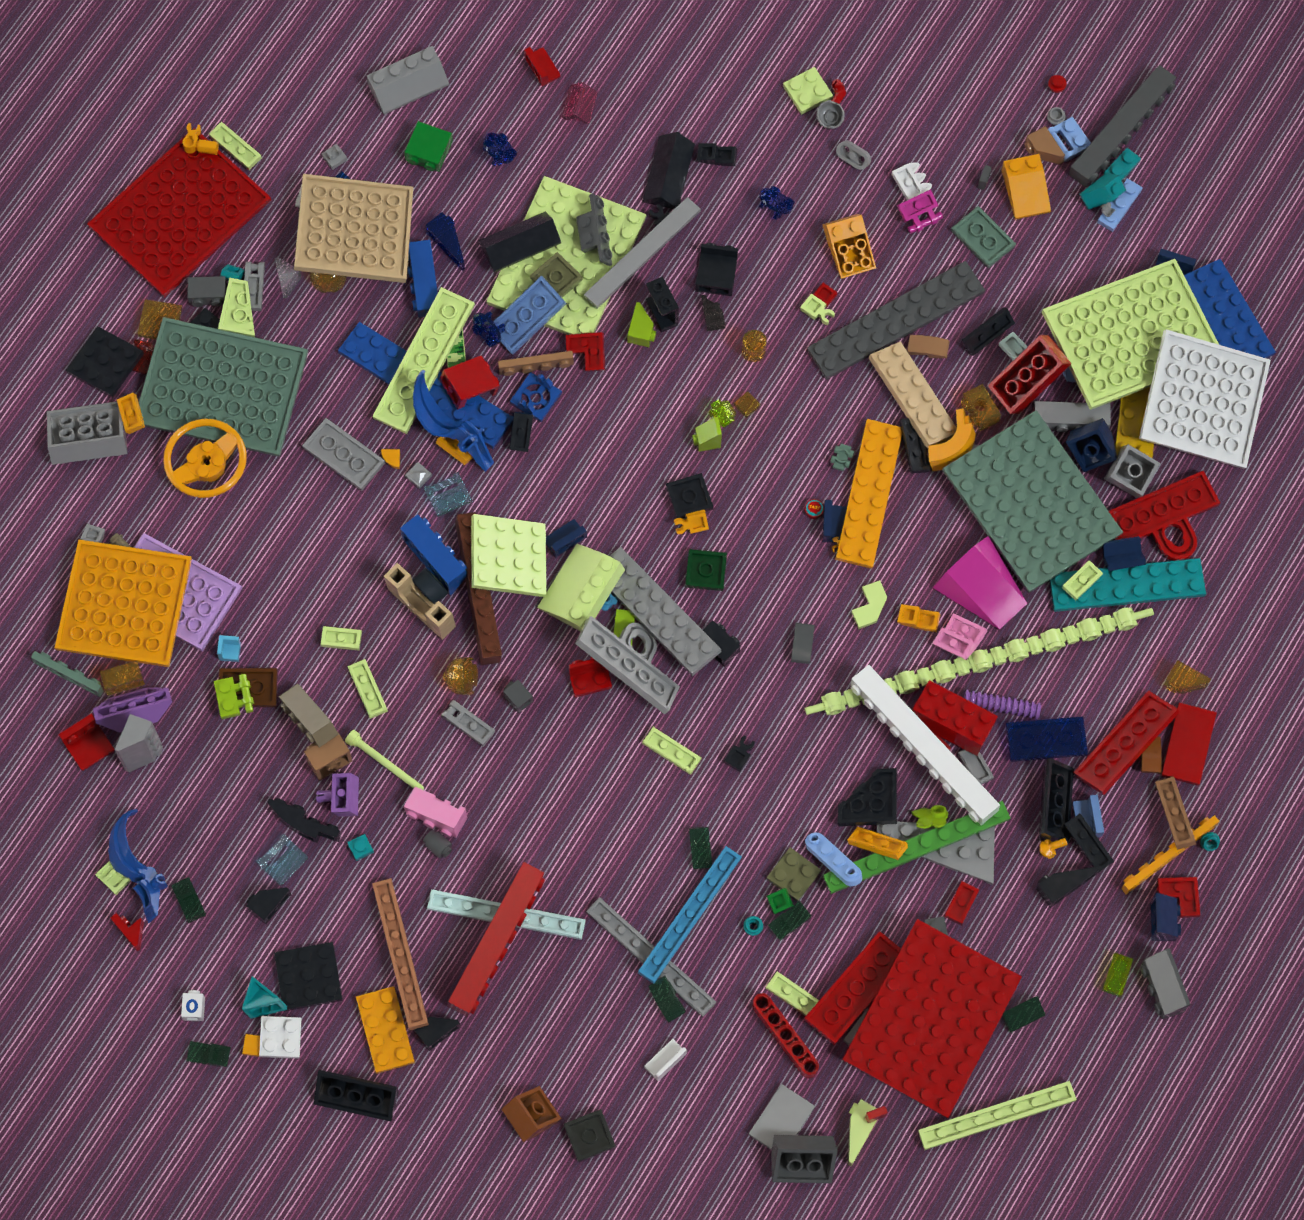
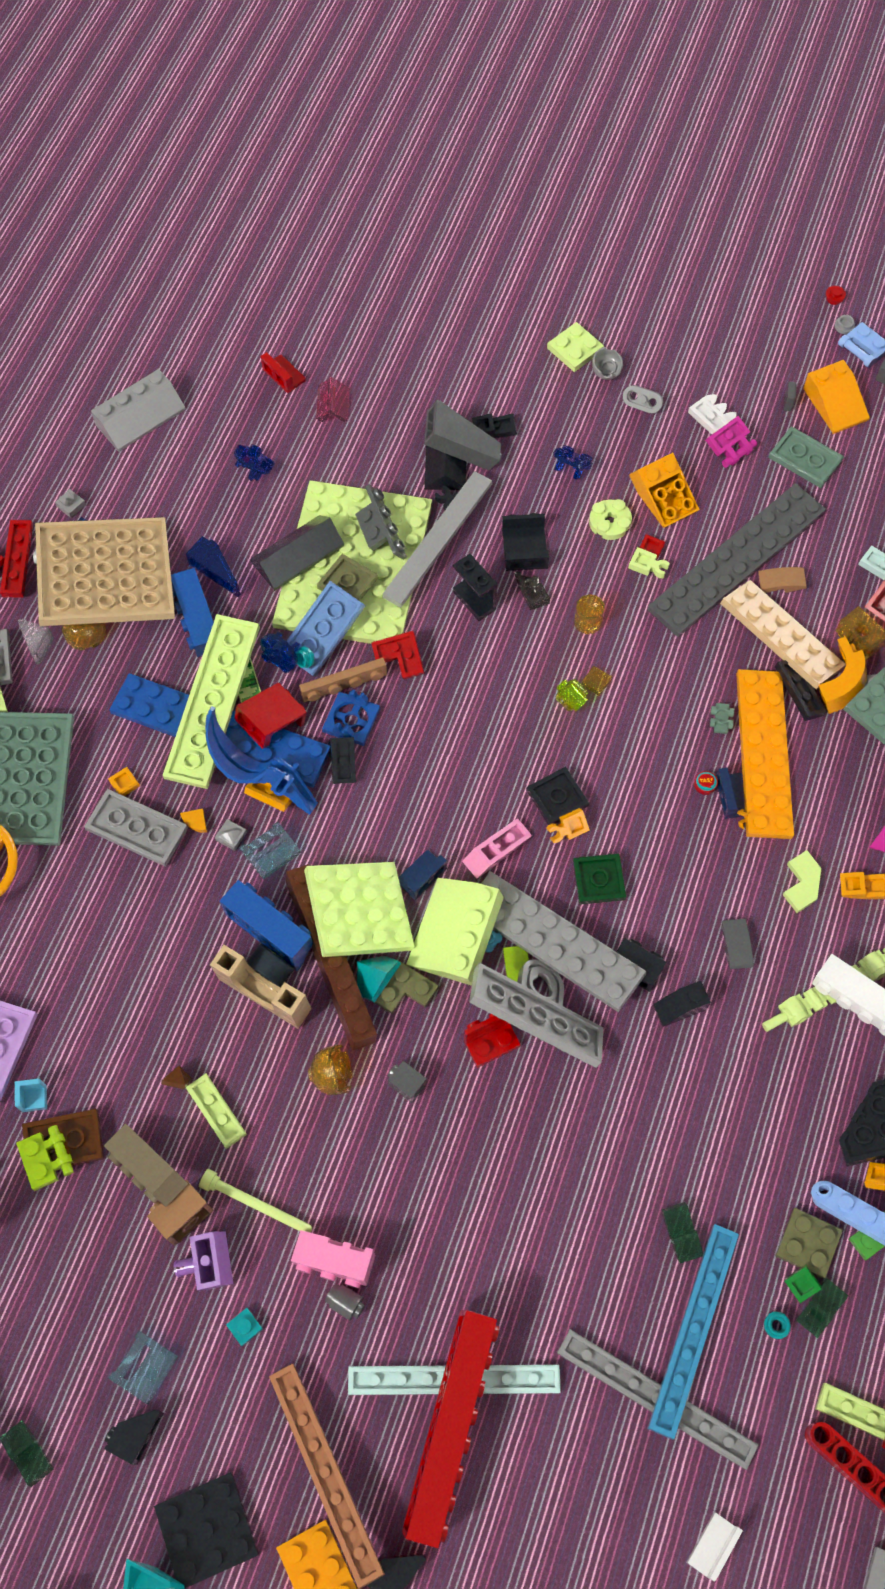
camera: 10 degrees left, 5 degrees down
black slope [268,798,341,843] -> none
yellowish green plate [321,626,362,651] -> none
green brick [404,121,453,172] -> none
light grey plate [441,700,495,747] -> none
lime slope [627,302,656,347] -> none
yellowish green tile [642,727,702,775] -> none
clear green slope [648,976,686,1023] -> none
lime slope [692,417,722,452] -> none
black plate [724,735,755,772] -> none
red arm [831,79,846,104] -> none
black plate [962,307,1015,356] -> none
medium nougat slope [1025,126,1065,165] -> none
none -> red plate [0,520,33,598]
none -> light orange tile [108,767,140,796]
none -> reddish brown slope [161,1065,192,1089]
none -> teal plate [294,646,315,668]
none -> teal slope [357,956,401,1003]
none -> olive plate [375,961,439,1014]
none -> dark grey slope [424,400,502,470]
none -> bright pink slope [462,818,532,879]
none -> yellowish green plate [589,499,632,540]
none -> black slope [653,981,711,1027]

